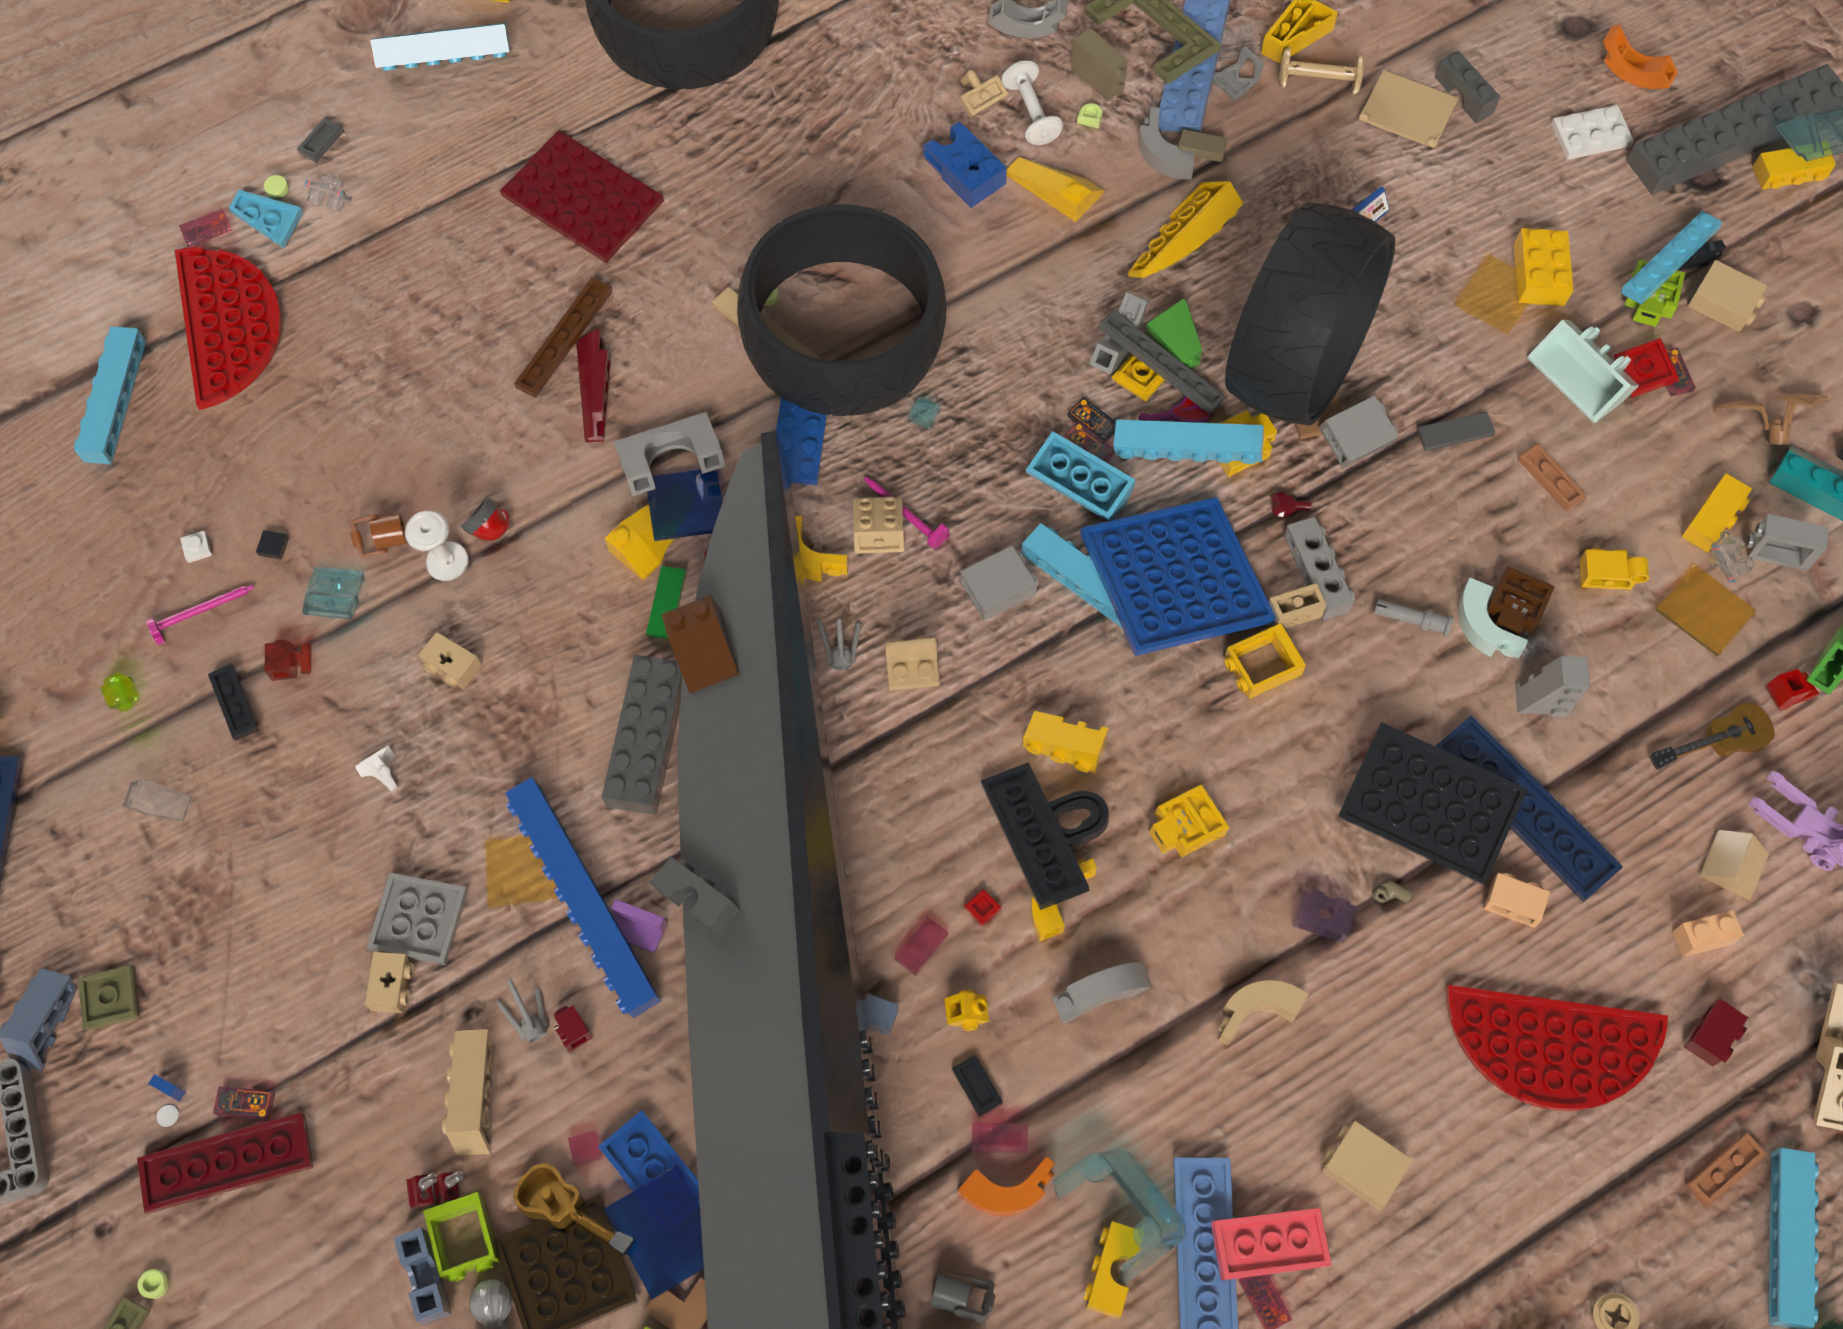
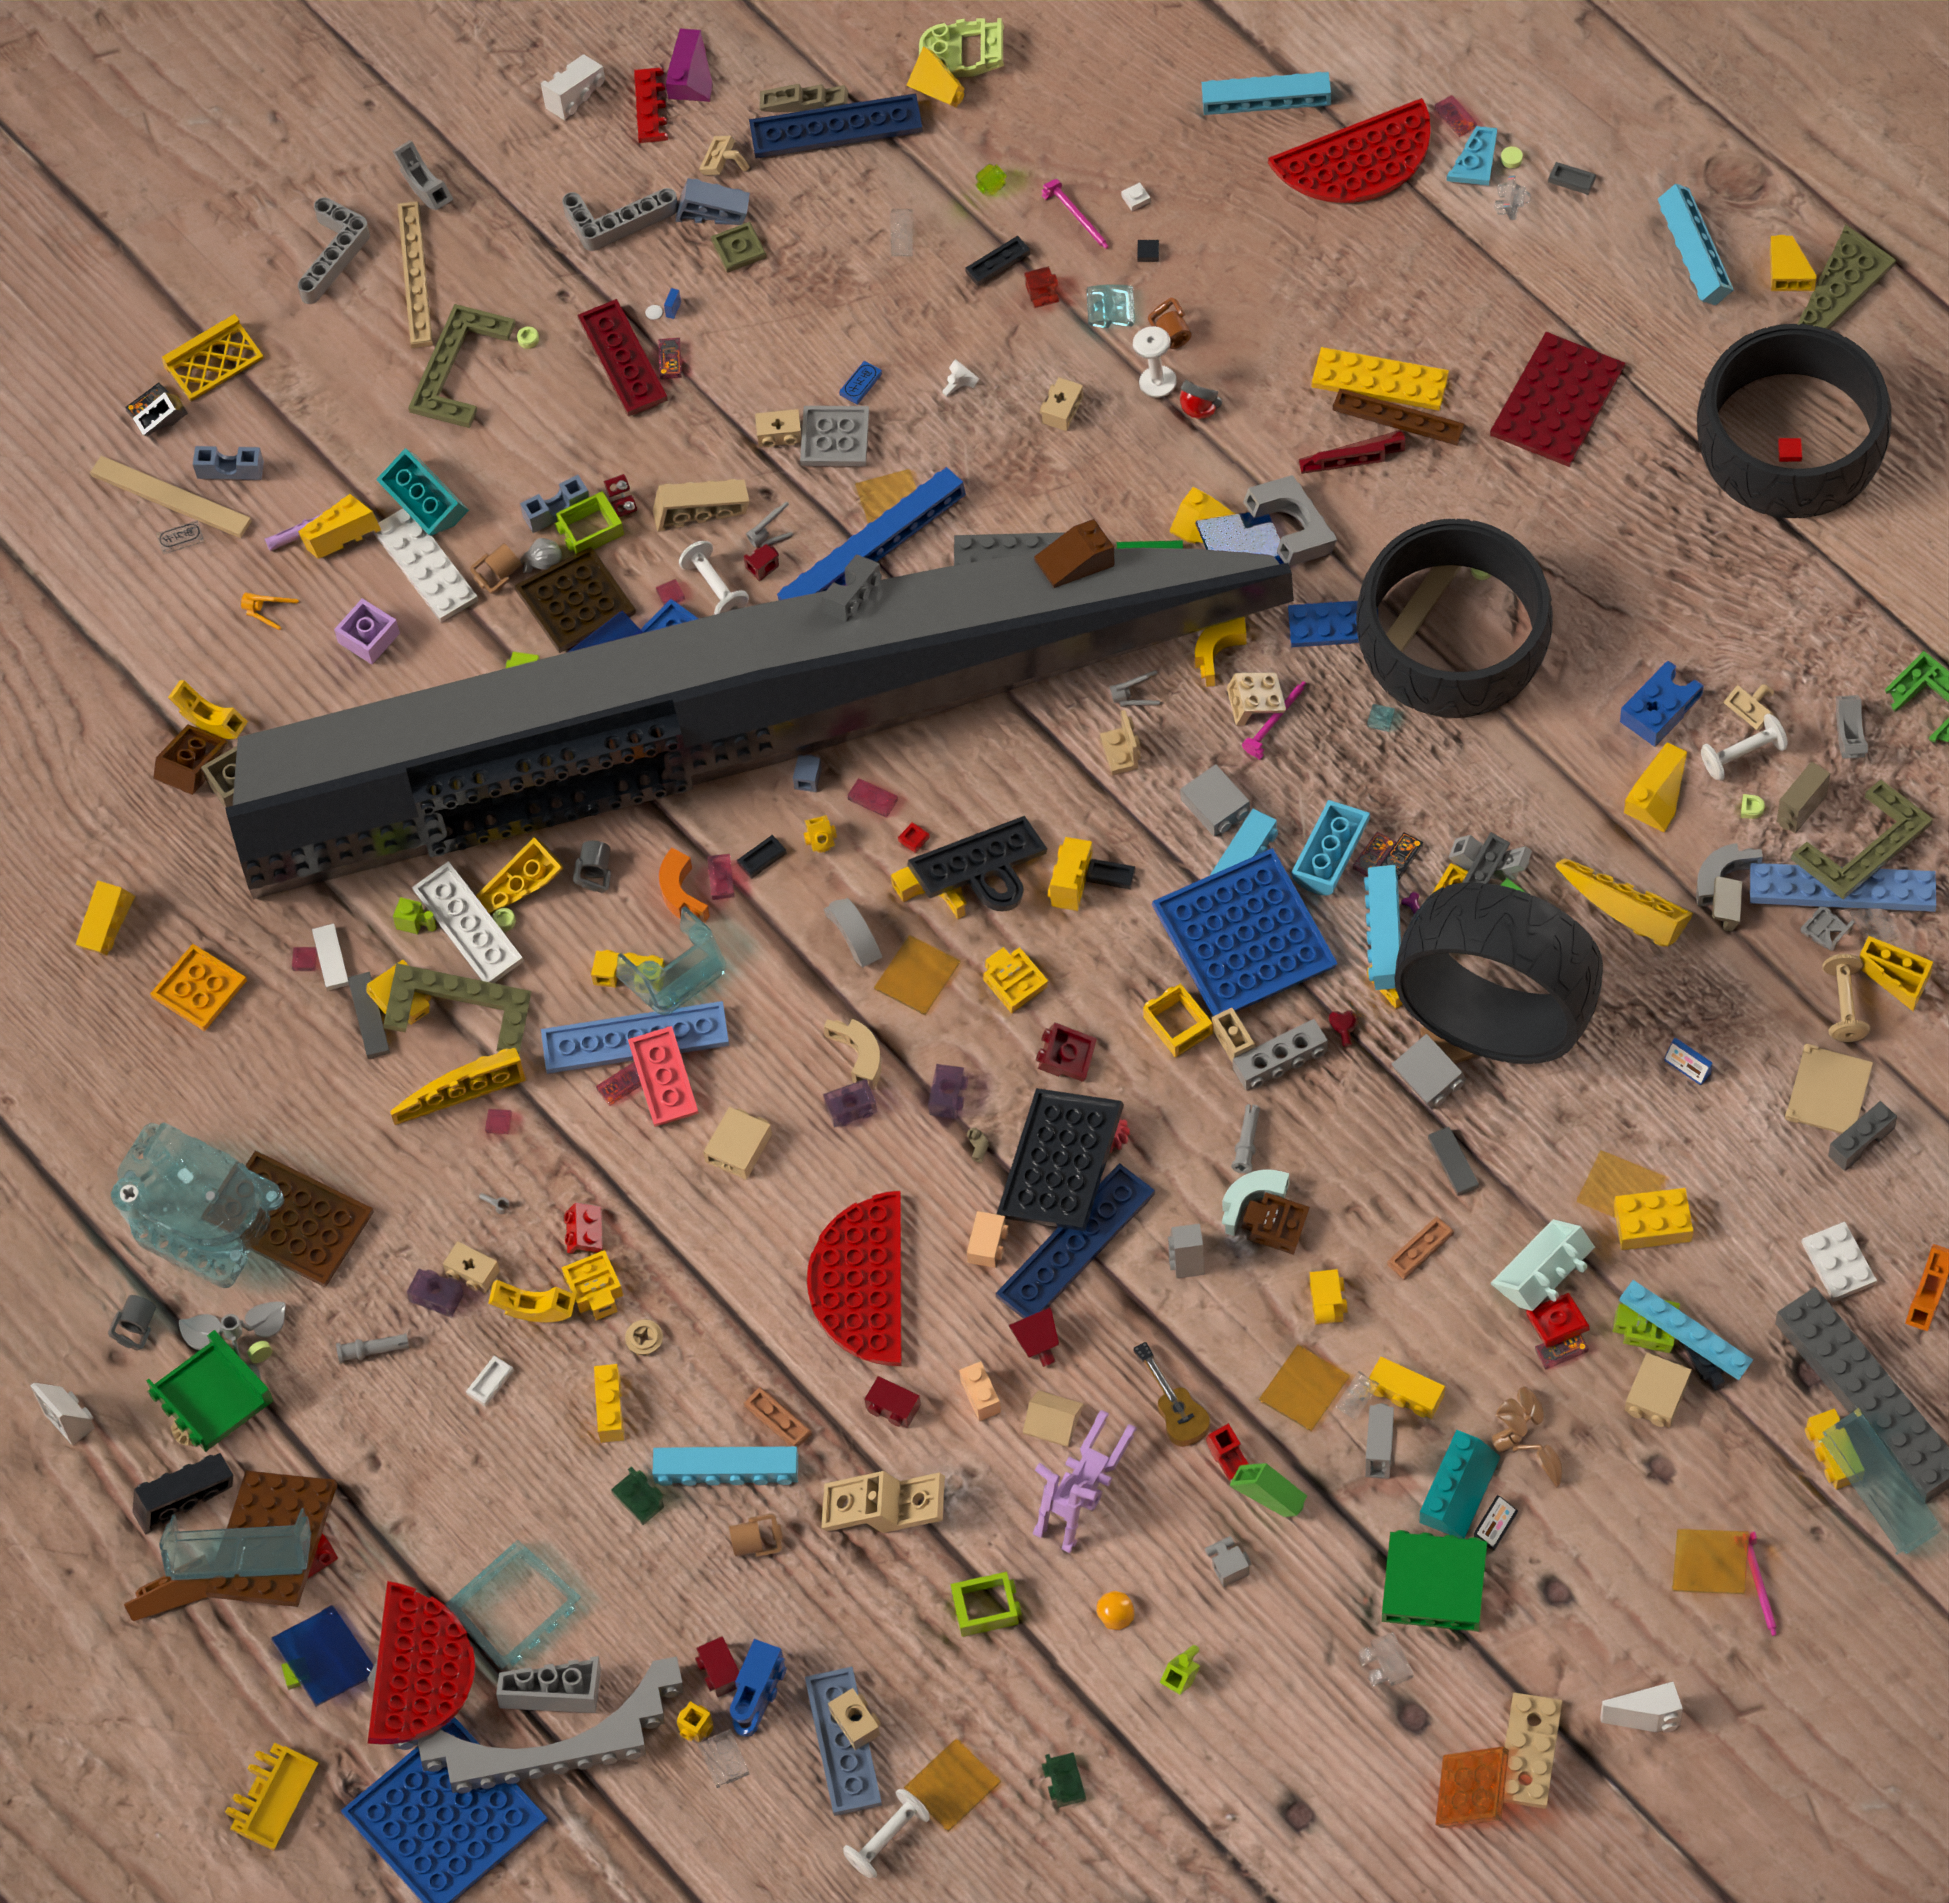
camera: 85 degrees right, 5 degrees down
pearl gold piece [513,1163,635,1256] -> none
none -> white hose [679,541,749,614]
none -> clear purple brick [823,1079,877,1128]
none -> blue tile [839,361,882,405]
none -> clear yellow piece [874,935,960,1015]
none -> dark red torso [1008,1308,1059,1367]
none -> dark red plate [1036,1022,1097,1082]
none -> black tile [1086,859,1136,890]
none -> yellow plate [1311,347,1449,411]

